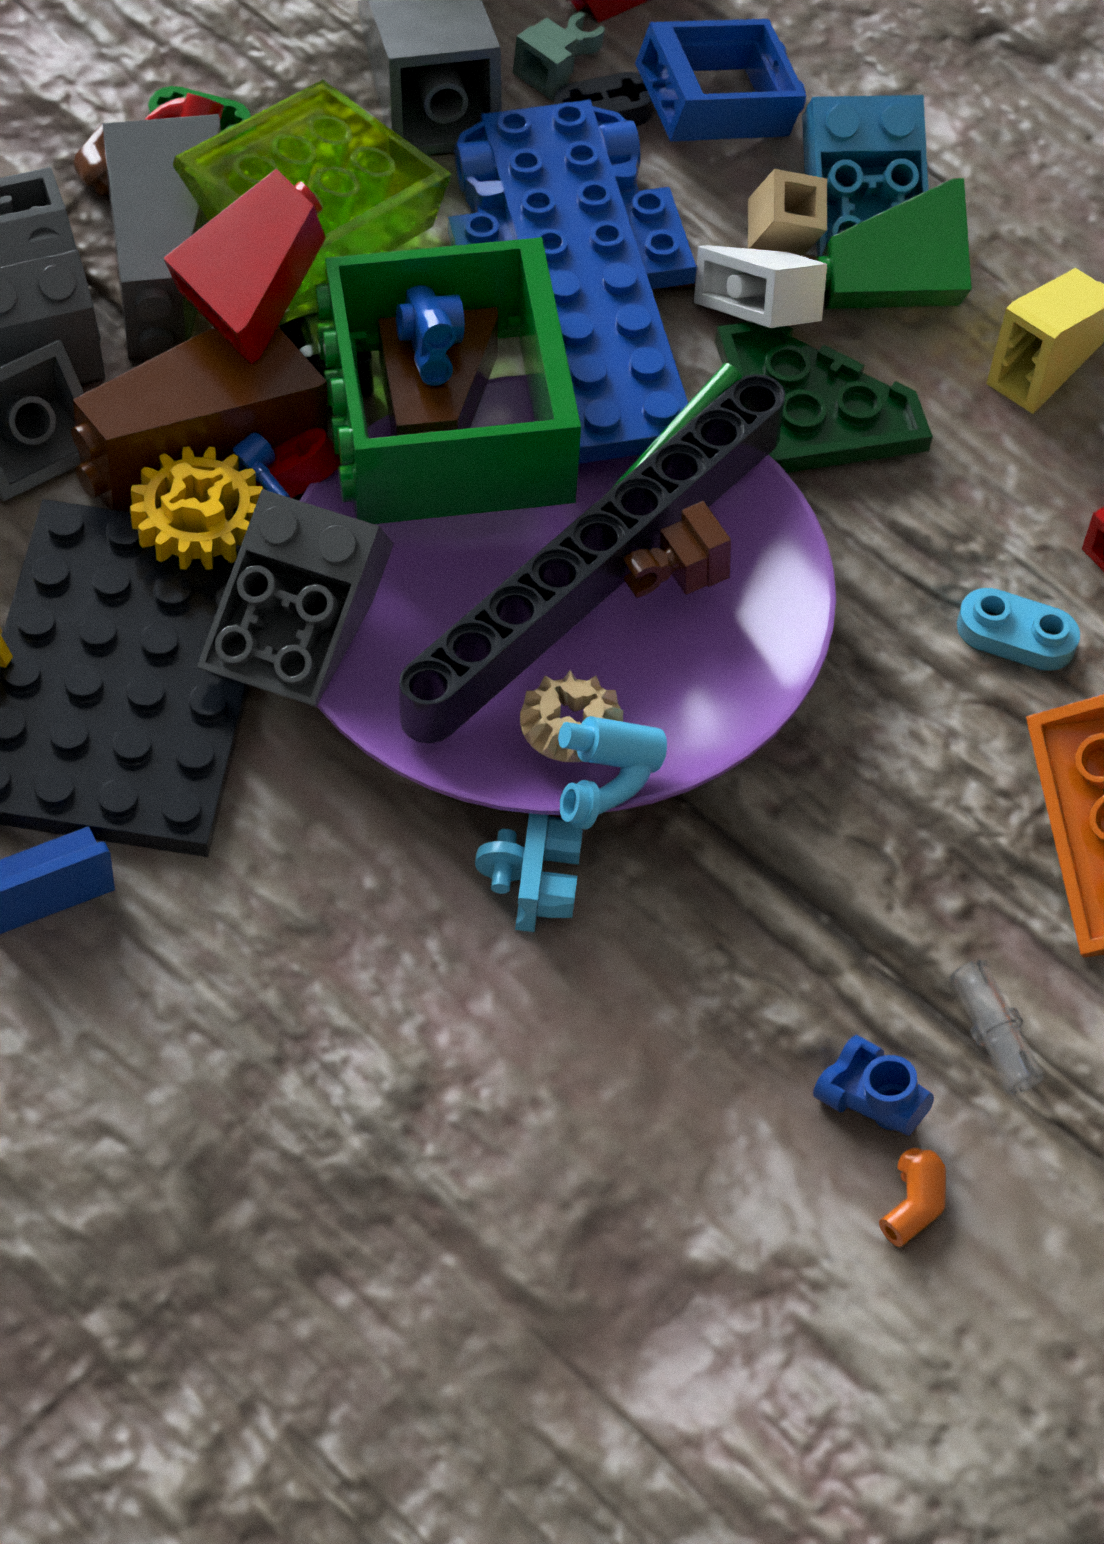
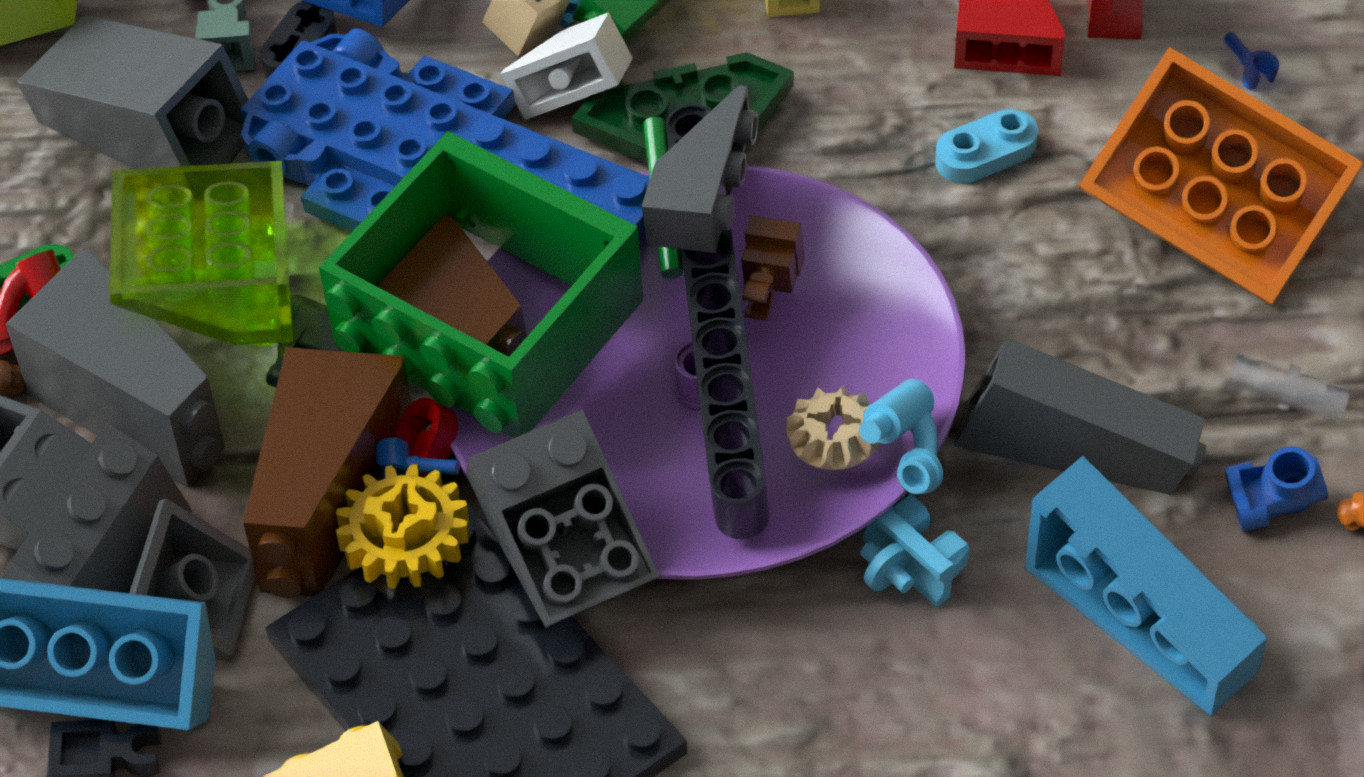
camera: 40 degrees left, 5 degrees down
red slope [163,169,326,365] -> none
blue plate [395,285,464,386] -> none
none -> dark grey slope [642,85,758,253]
none -> dark grey slope [954,337,1206,495]
none -> dark azure wedge [1025,456,1268,716]

